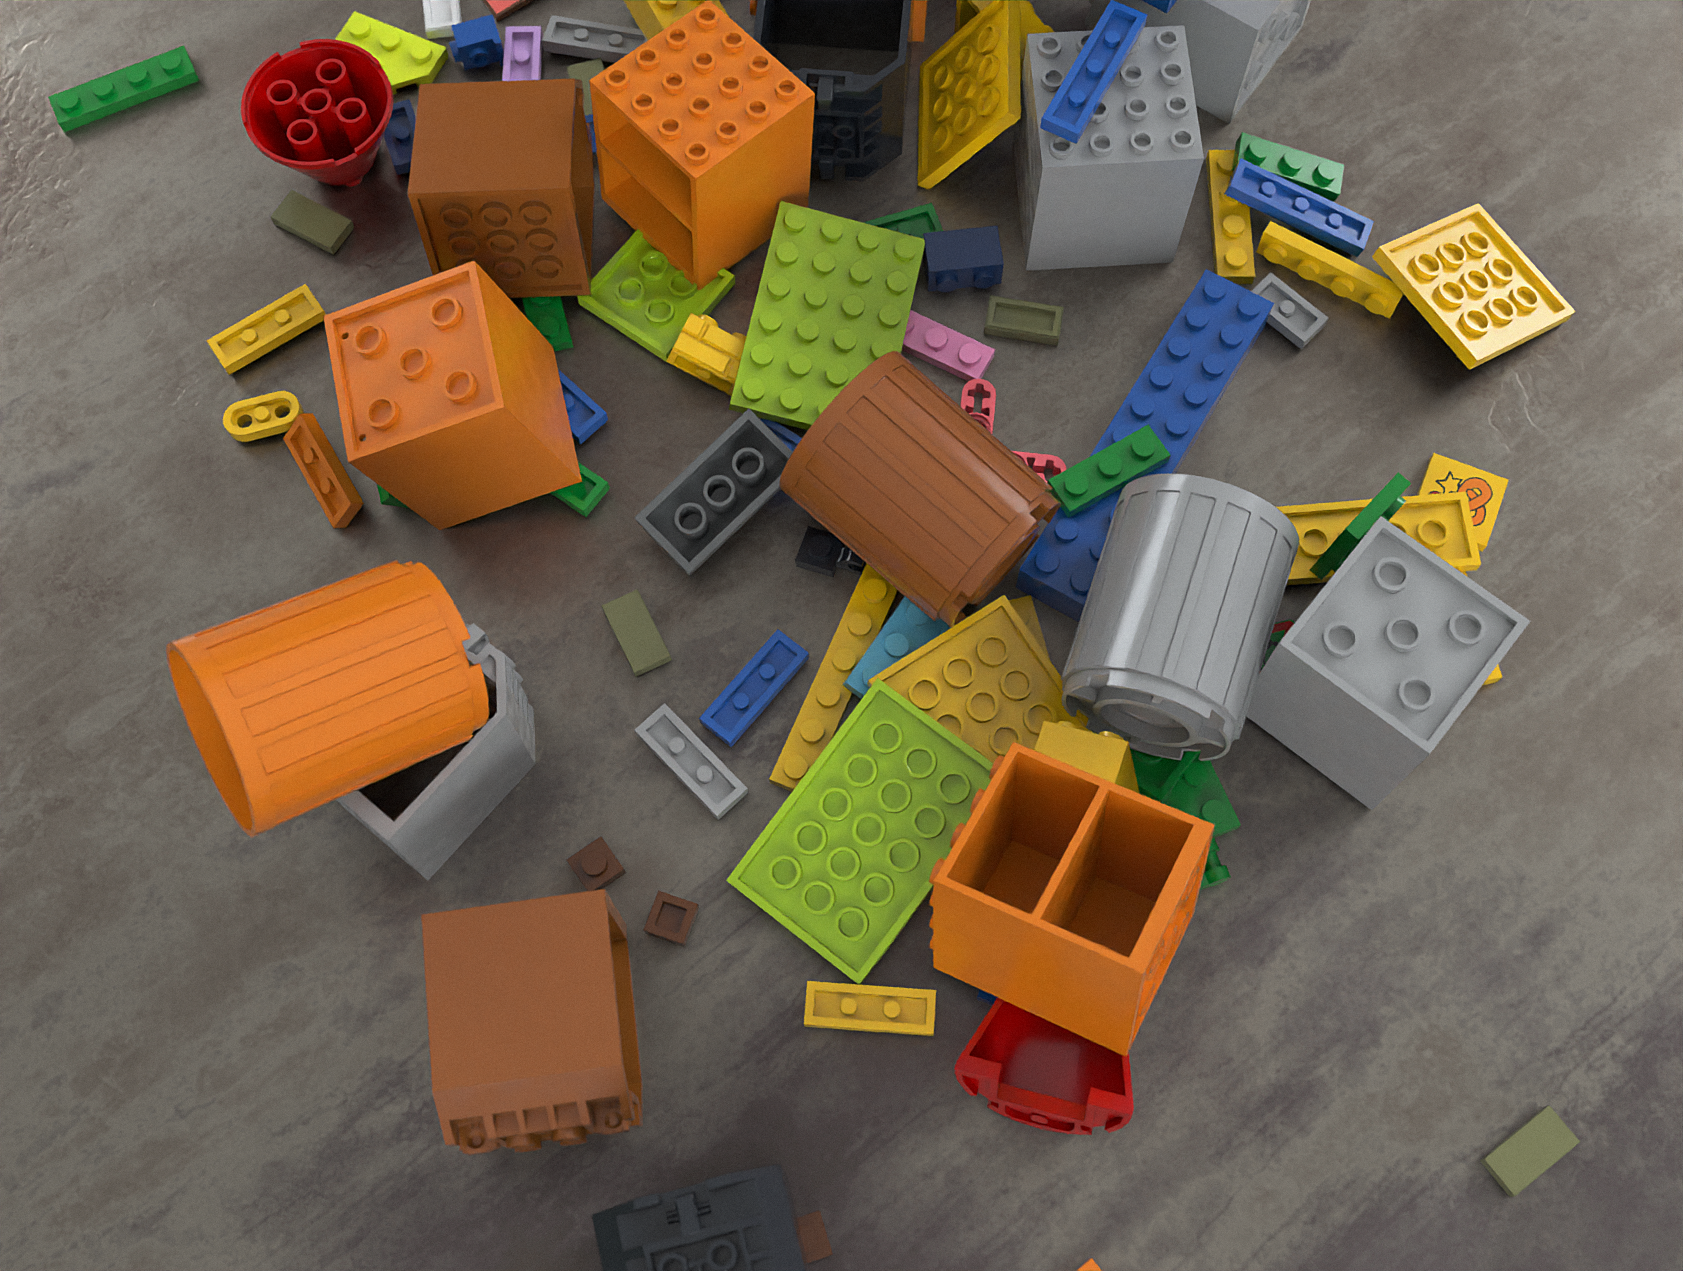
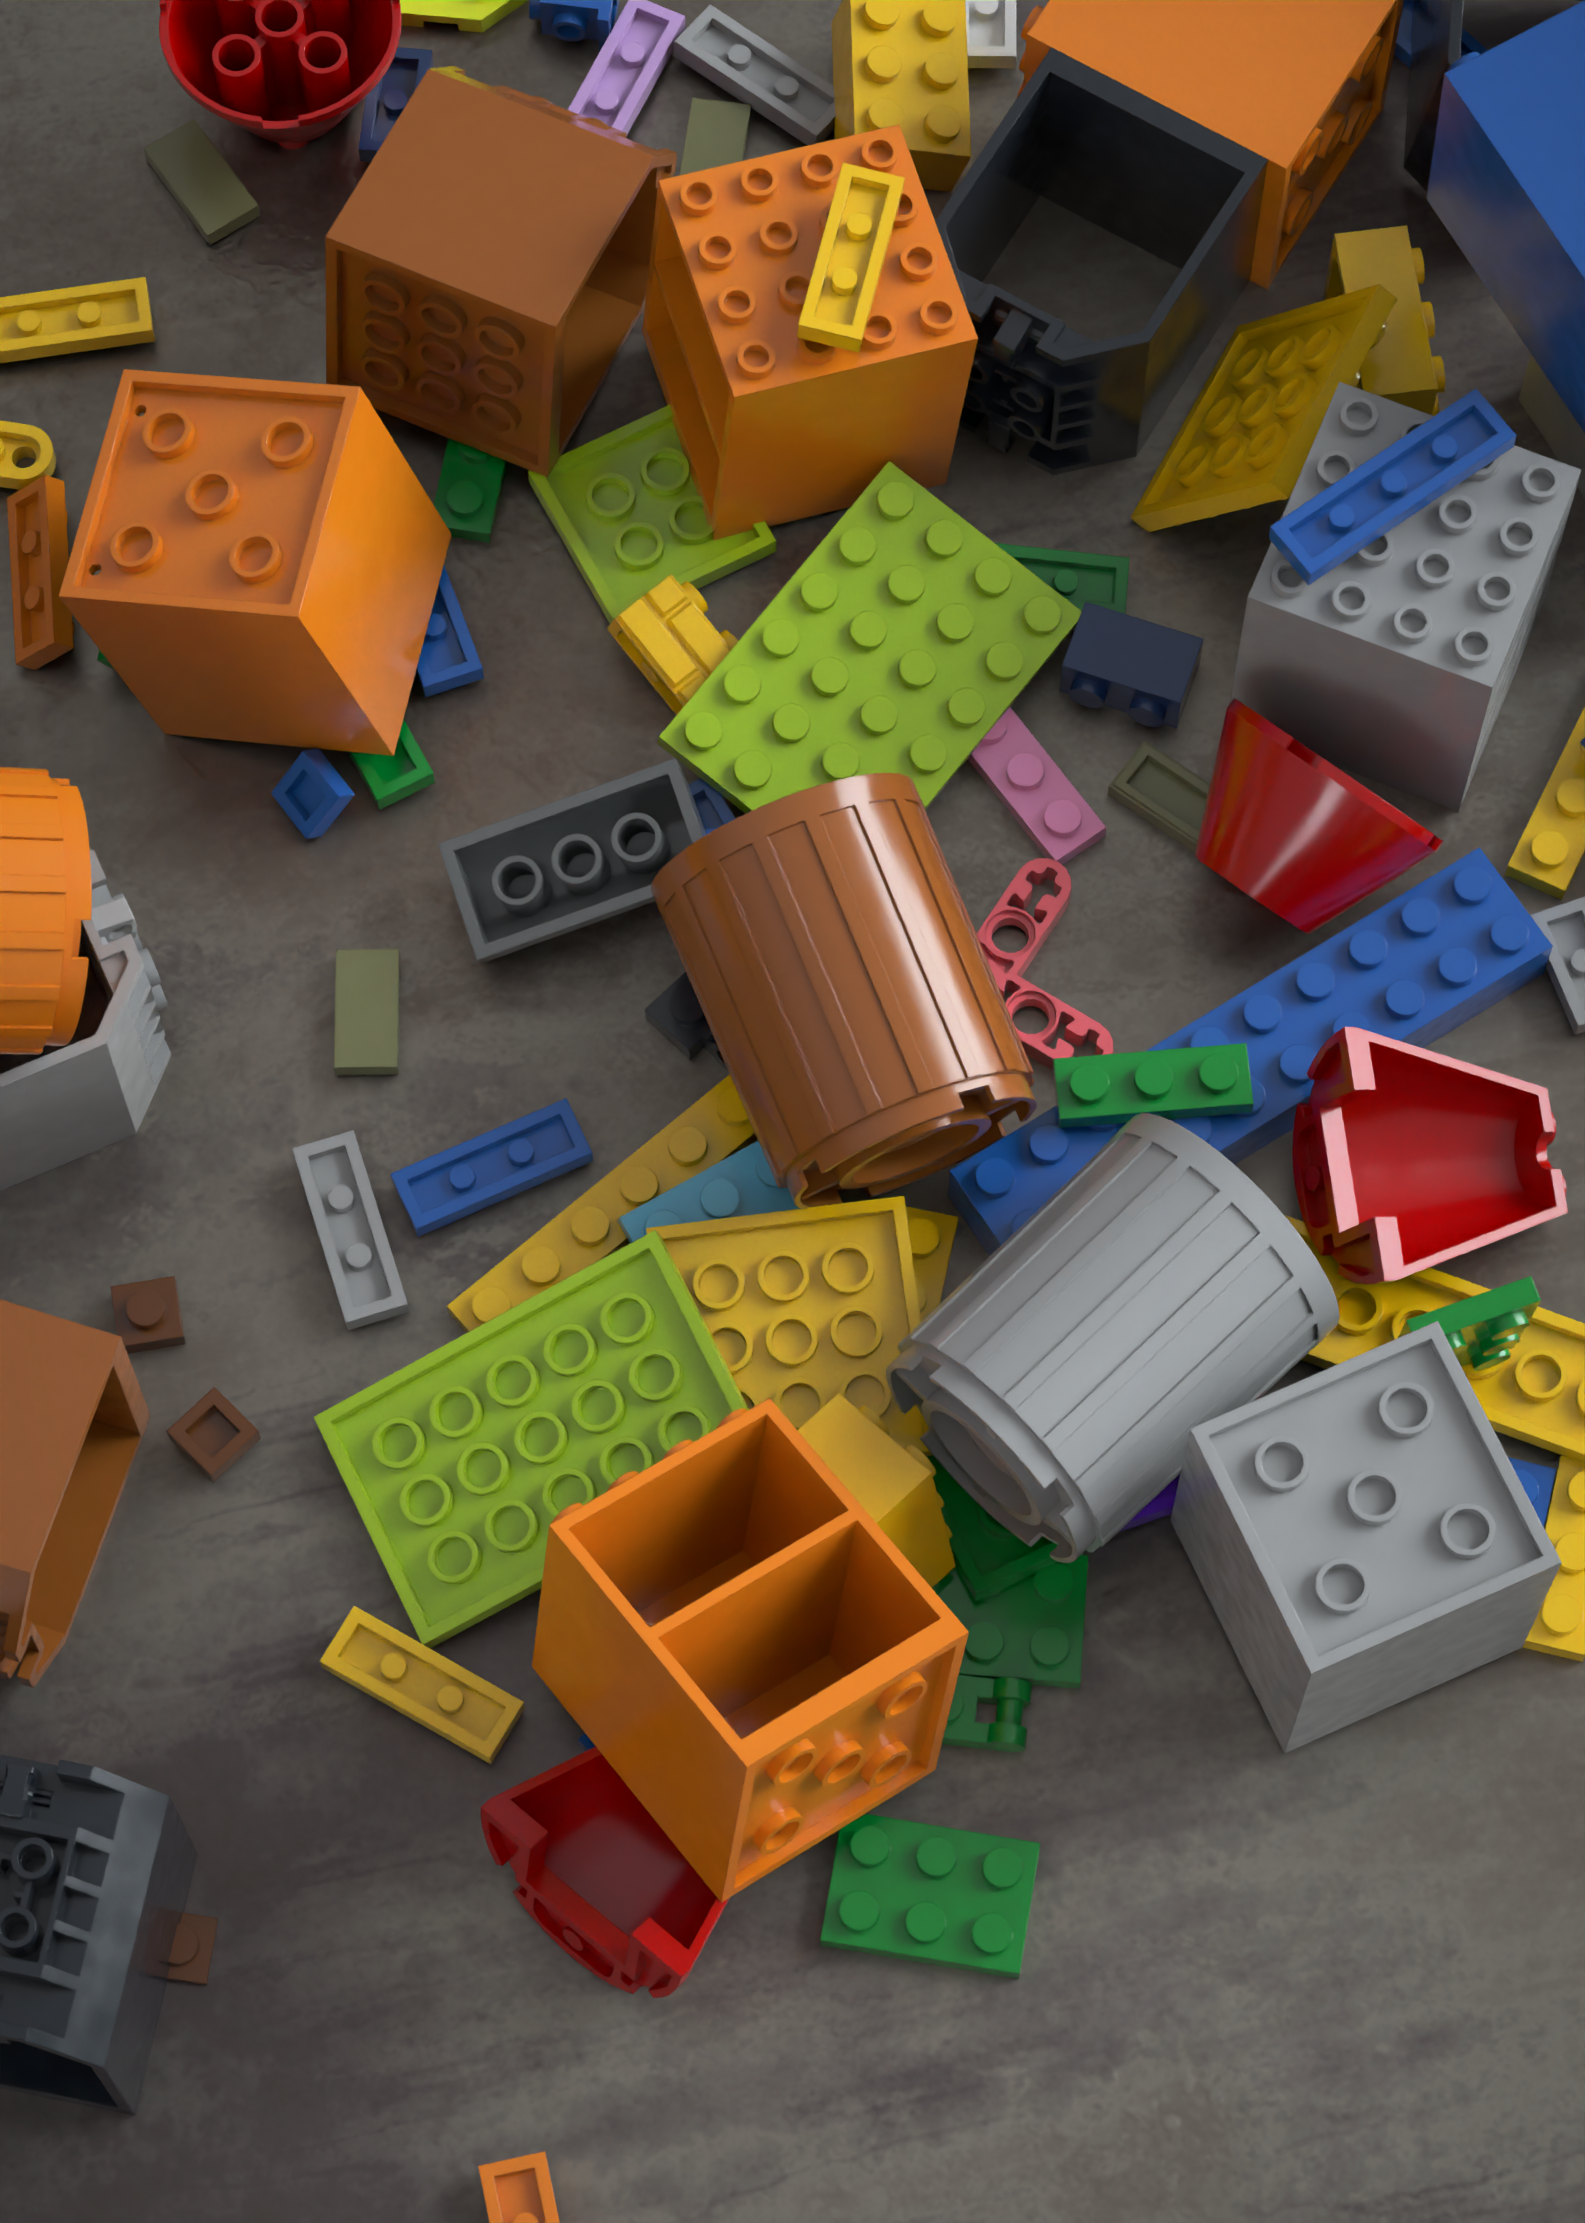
camera: 25 degrees right, 0 degrees up
none -> blue plate [271,749,355,839]
none -> yellow plate [797,163,905,352]
none -> green plate [820,1814,1041,1979]
none -> red cone [1194,698,1444,935]
none -> red cone [1292,1027,1568,1285]

